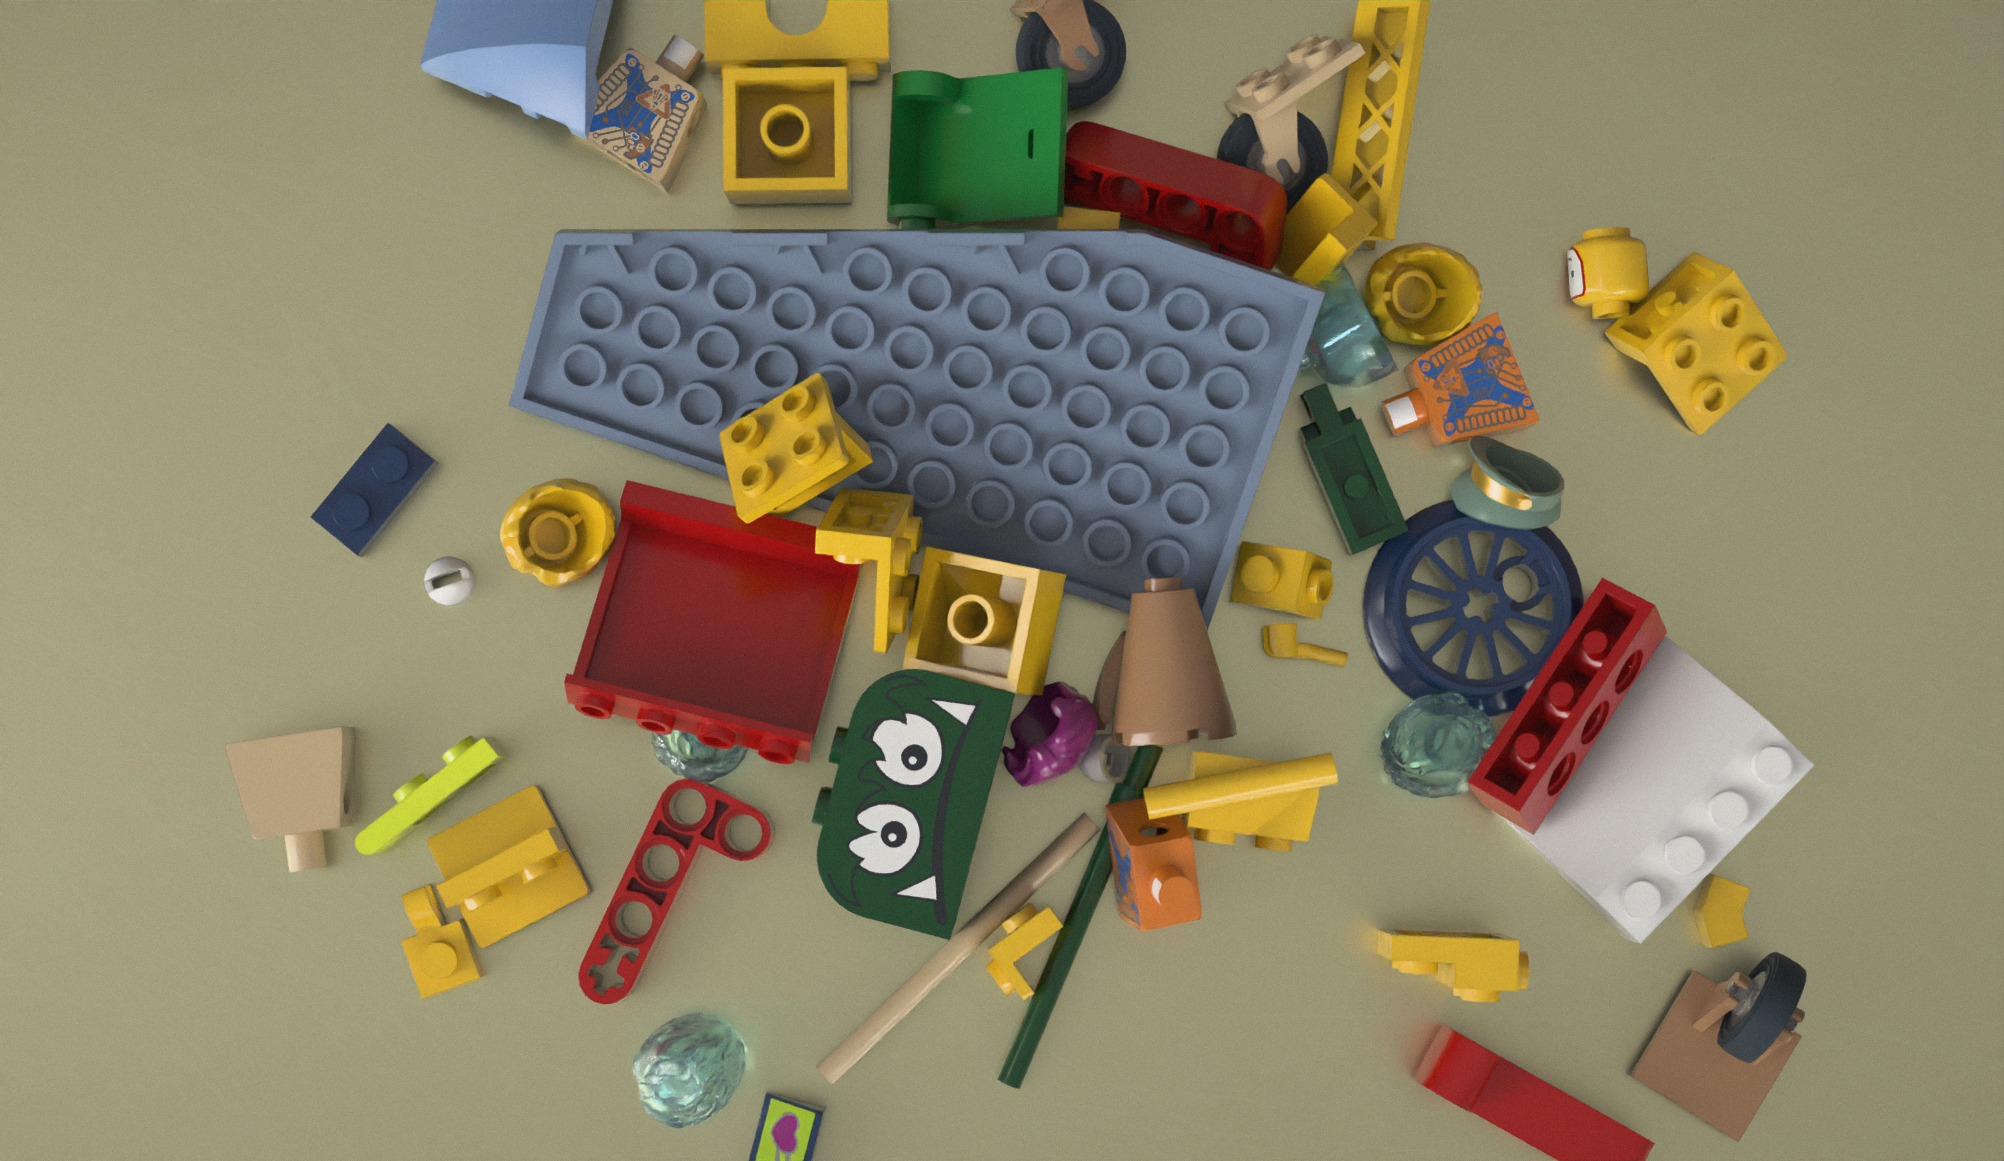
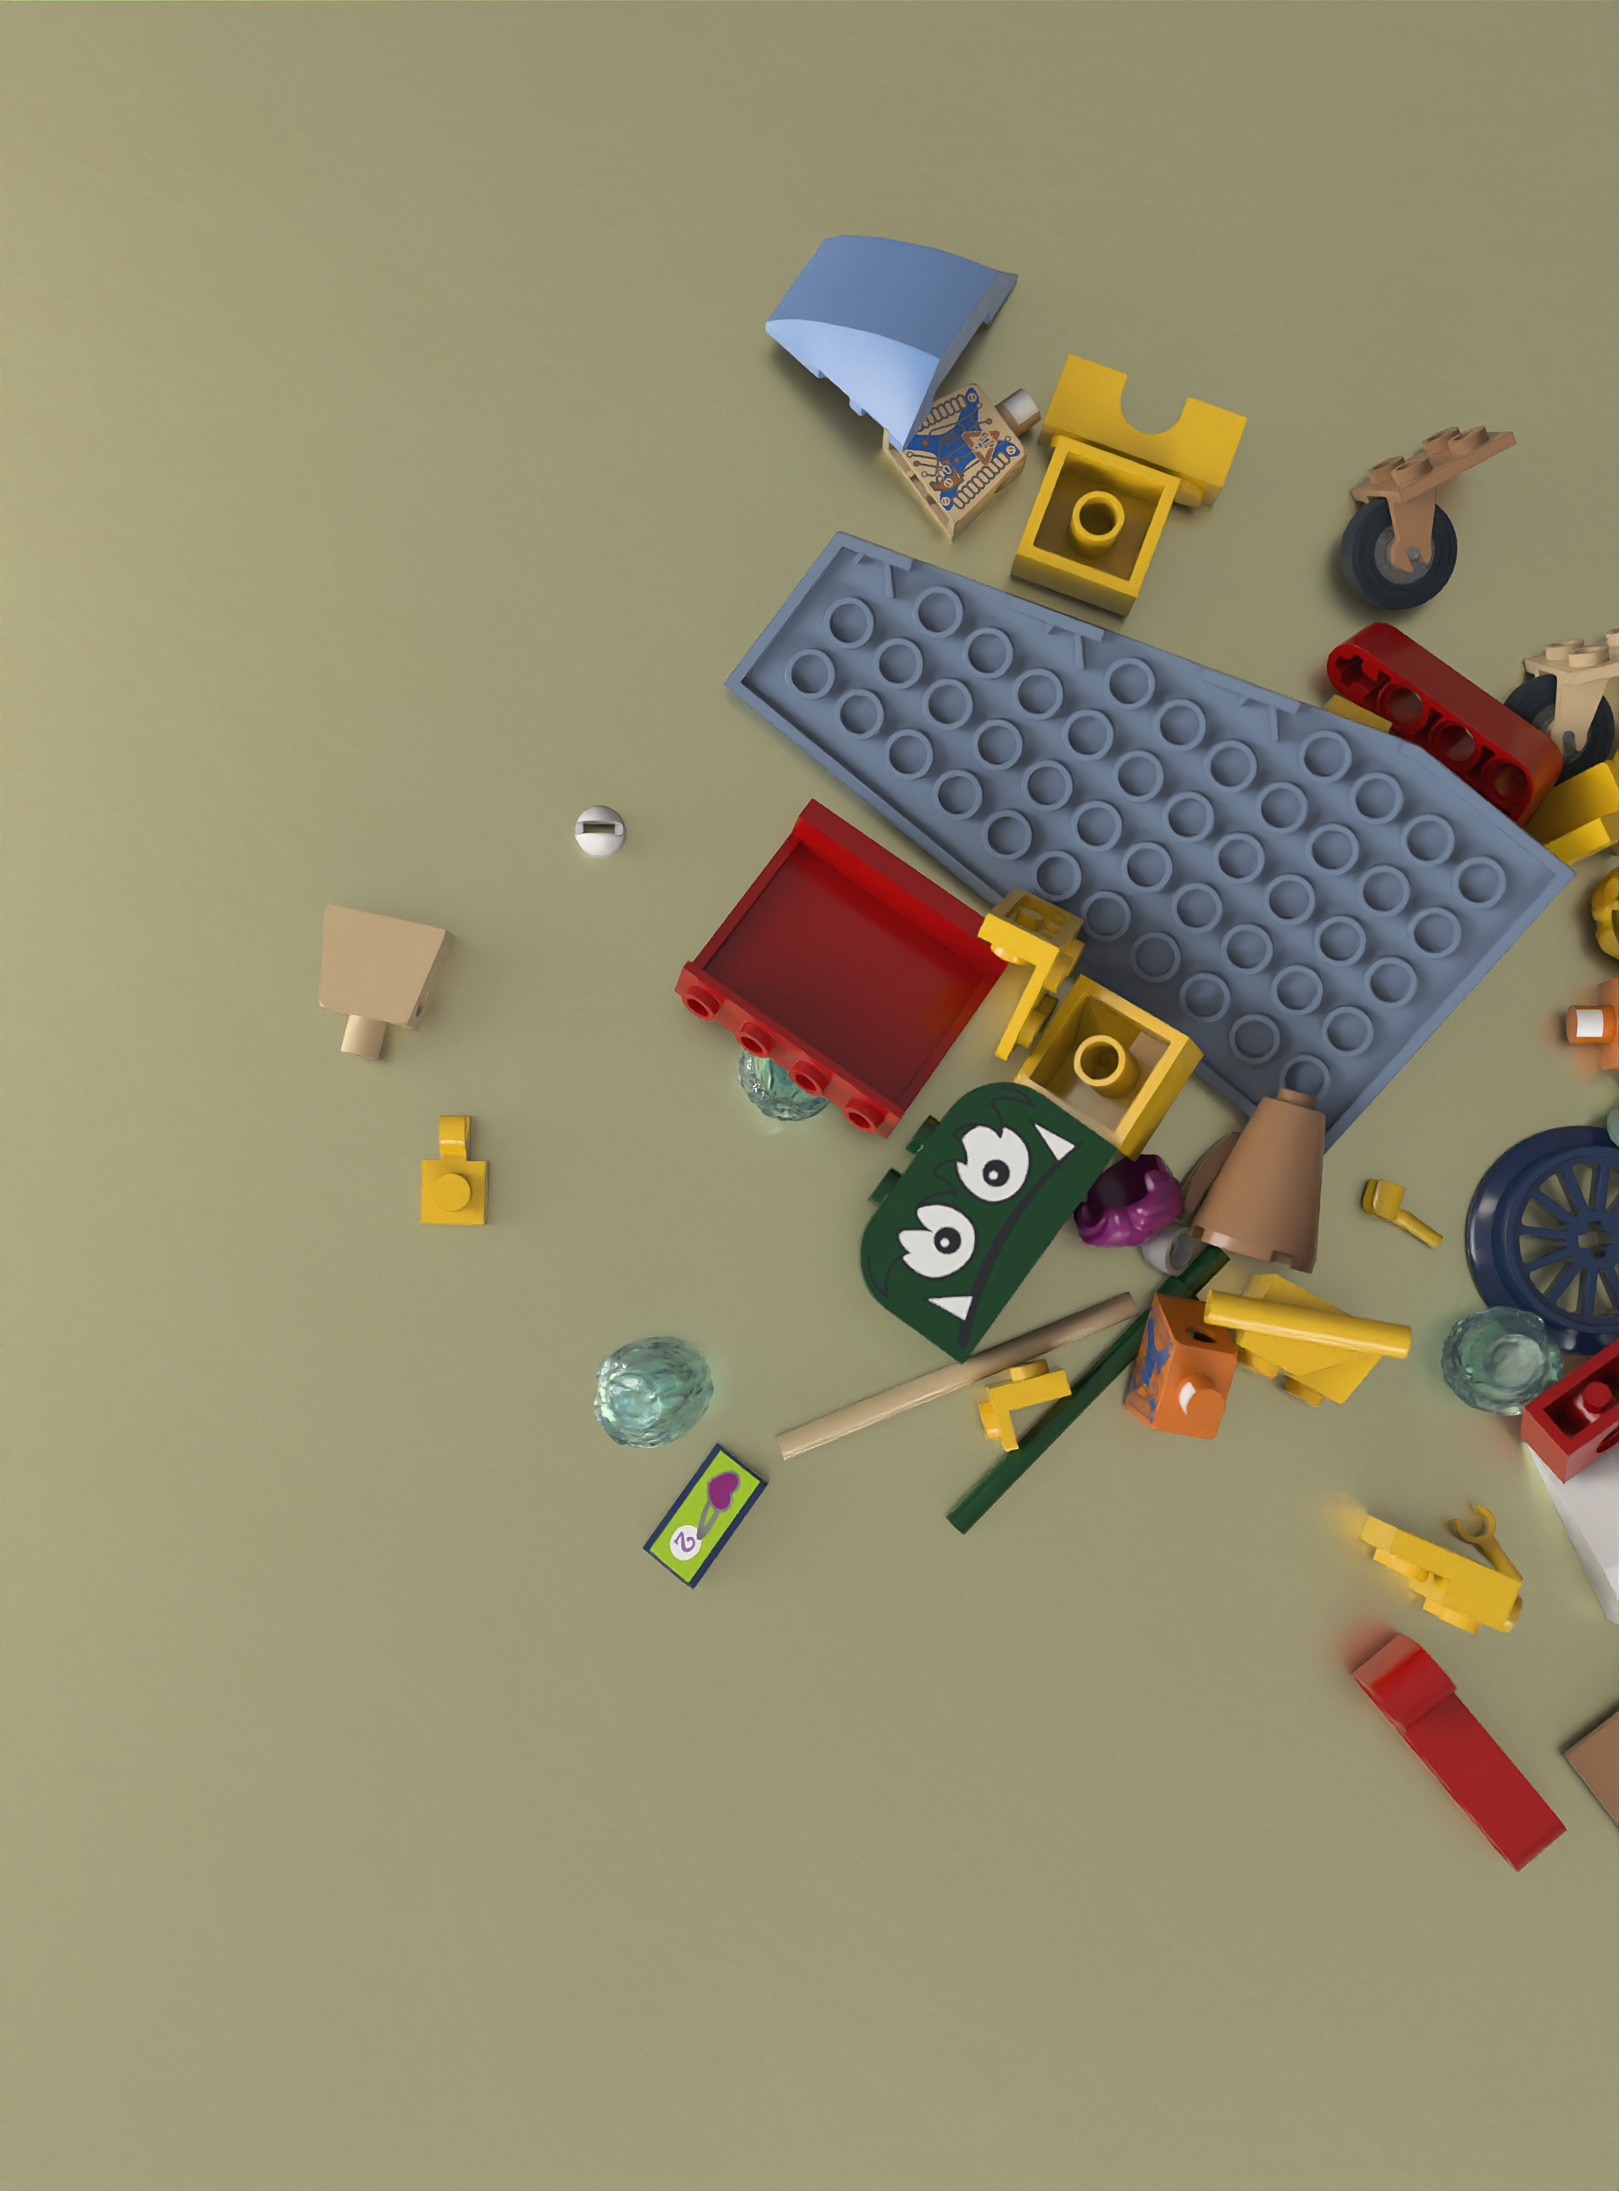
camera: 15 degrees right, 0 degrees up
dark blue plate [310,423,439,557] -> none
neon yellow hinge [355,735,508,855] -> none
yellow bracket [427,786,590,948] -> none
yellow hair [500,478,615,587] -> none
red beam [578,778,776,1005] -> none
yellow bracket [719,373,873,524] -> none
green door [887,68,1069,229] -> none
yellow bracket [1230,541,1334,620] -> none
clear light blue cylinder [1299,262,1399,388] -> none
dark green hinge [1299,383,1409,556] -> none
none -> yellow hand [1452,1505,1523,1581]

